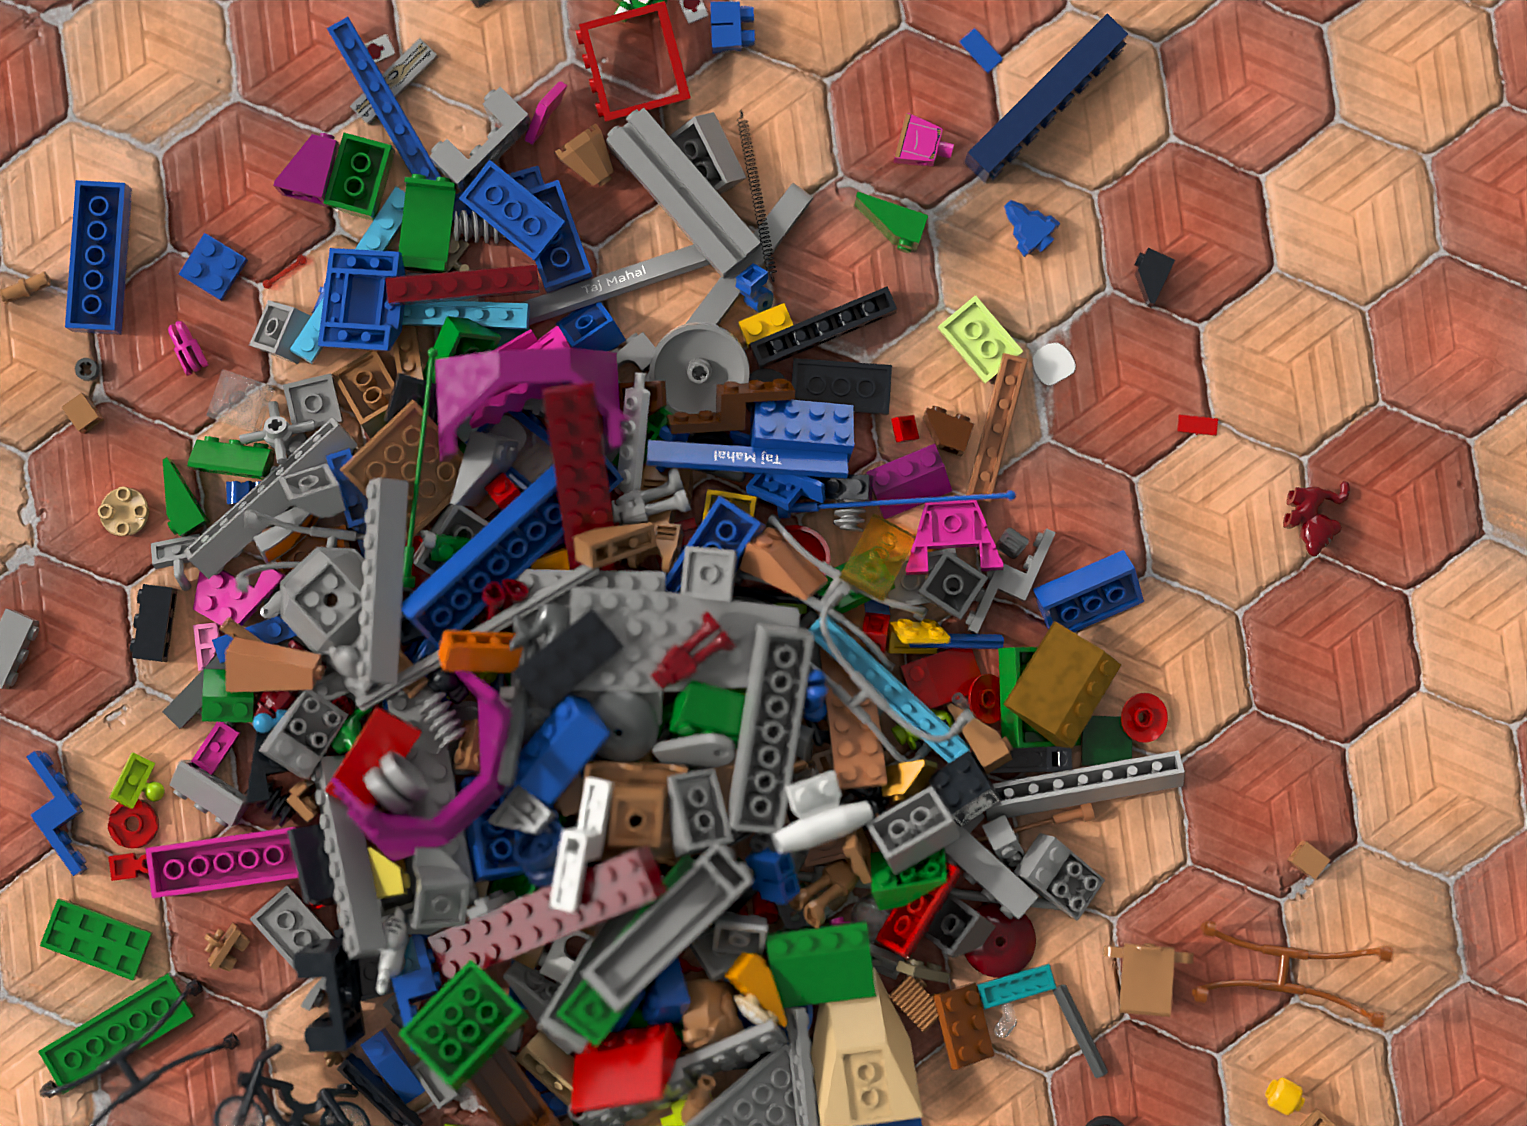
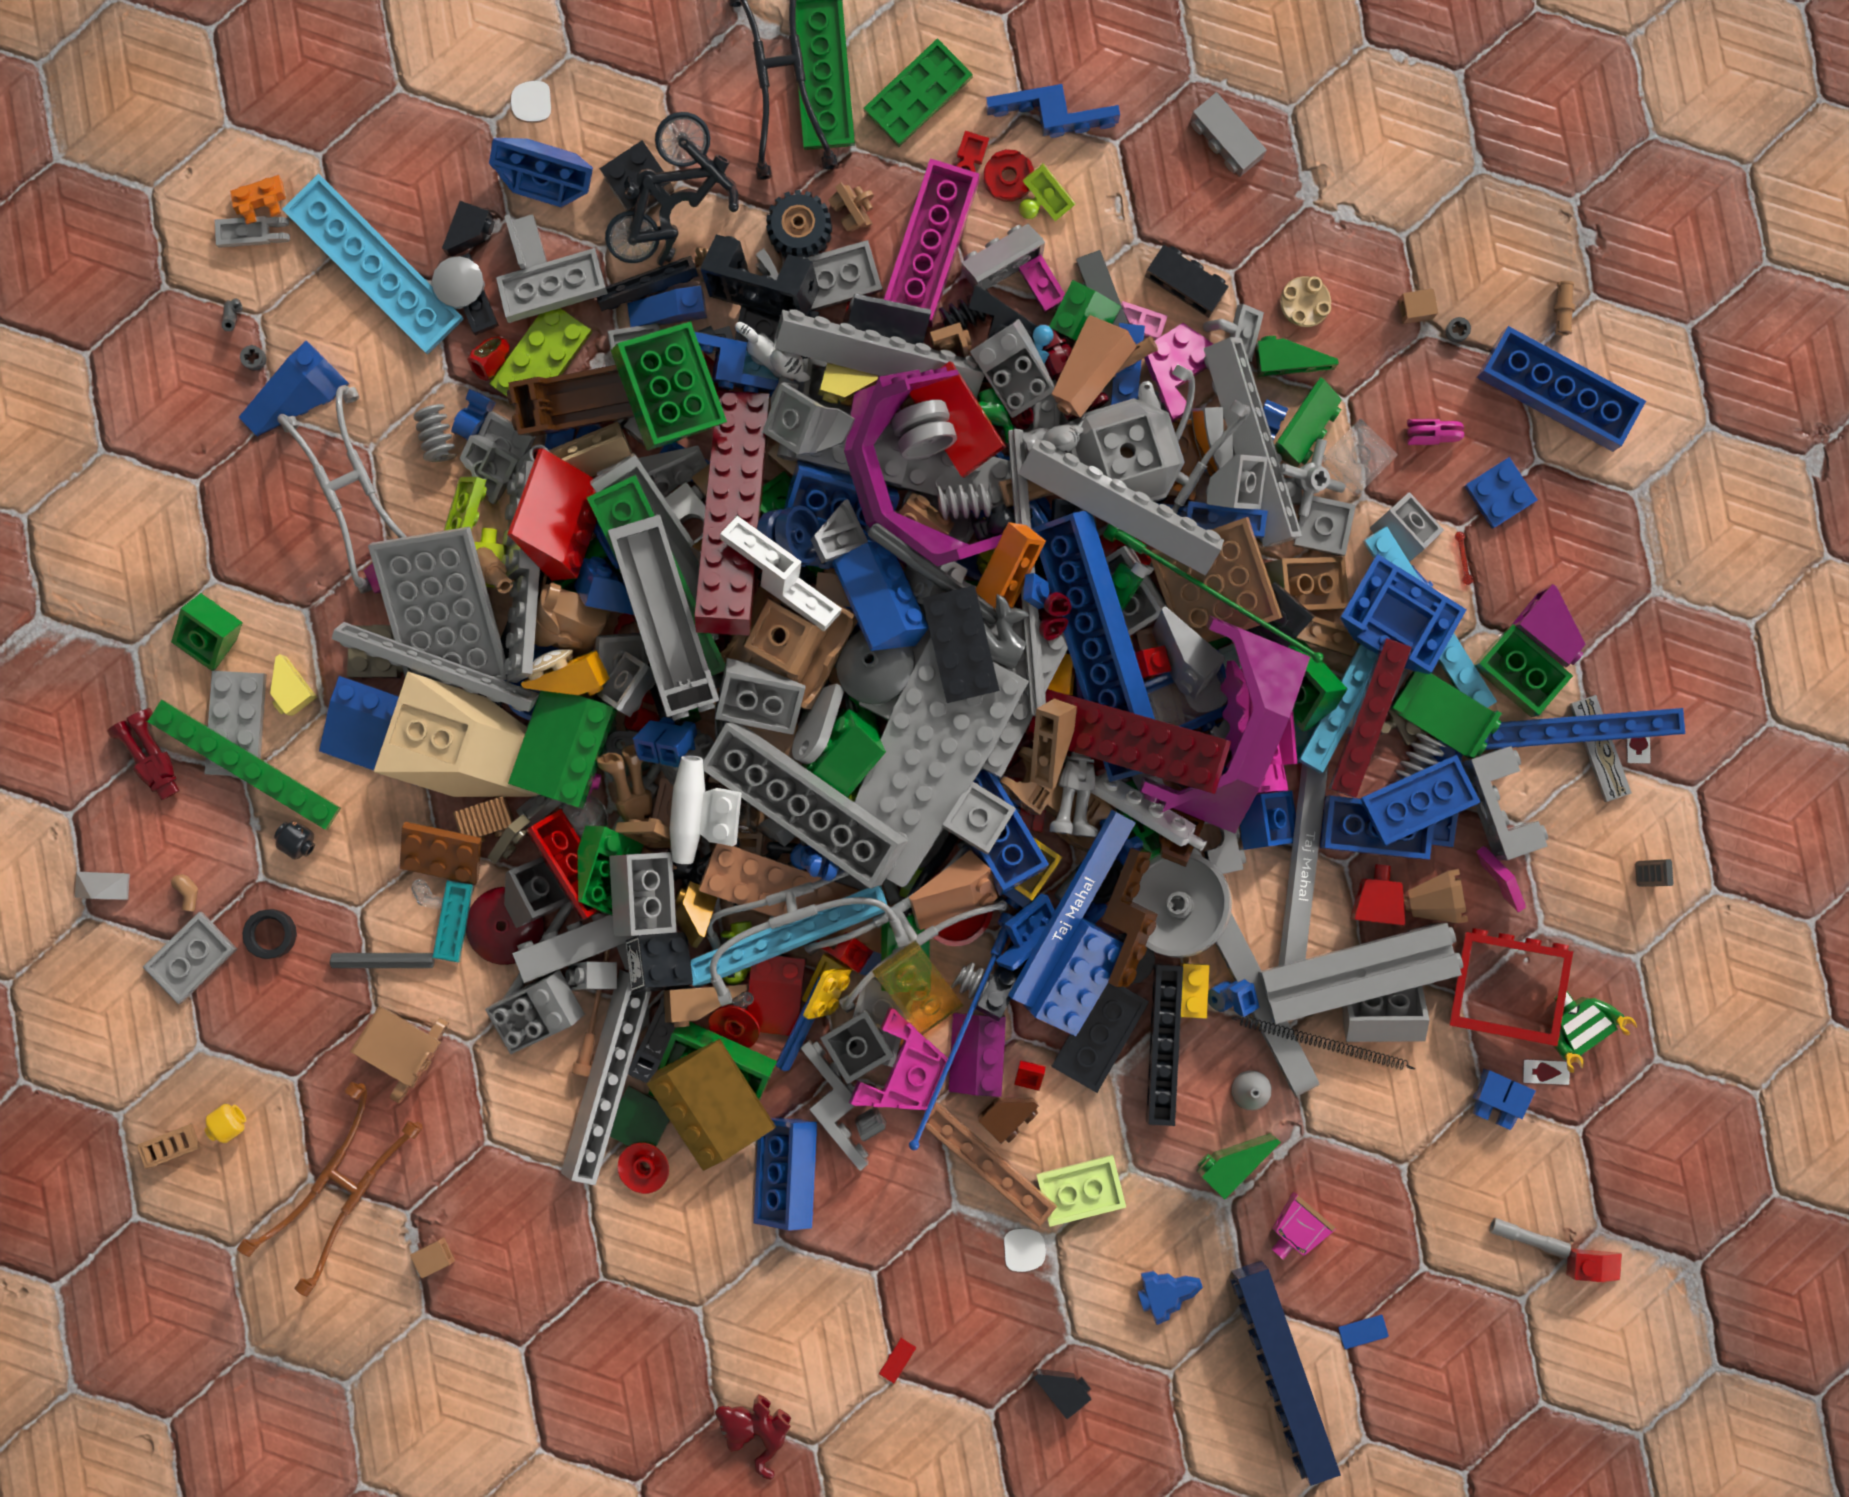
camera: 120 degrees right, 0 degrees up
light grey plate [466,889,518,920] -> none
dark red piece [650,610,737,691] -> none
none -> black wheel [766,190,832,258]
none -> blue plate [1004,888,1031,910]
none -> blue plate [1023,573,1049,609]
none -> light grey helmet [1231,1070,1272,1110]
none -> red torso [1350,864,1405,925]

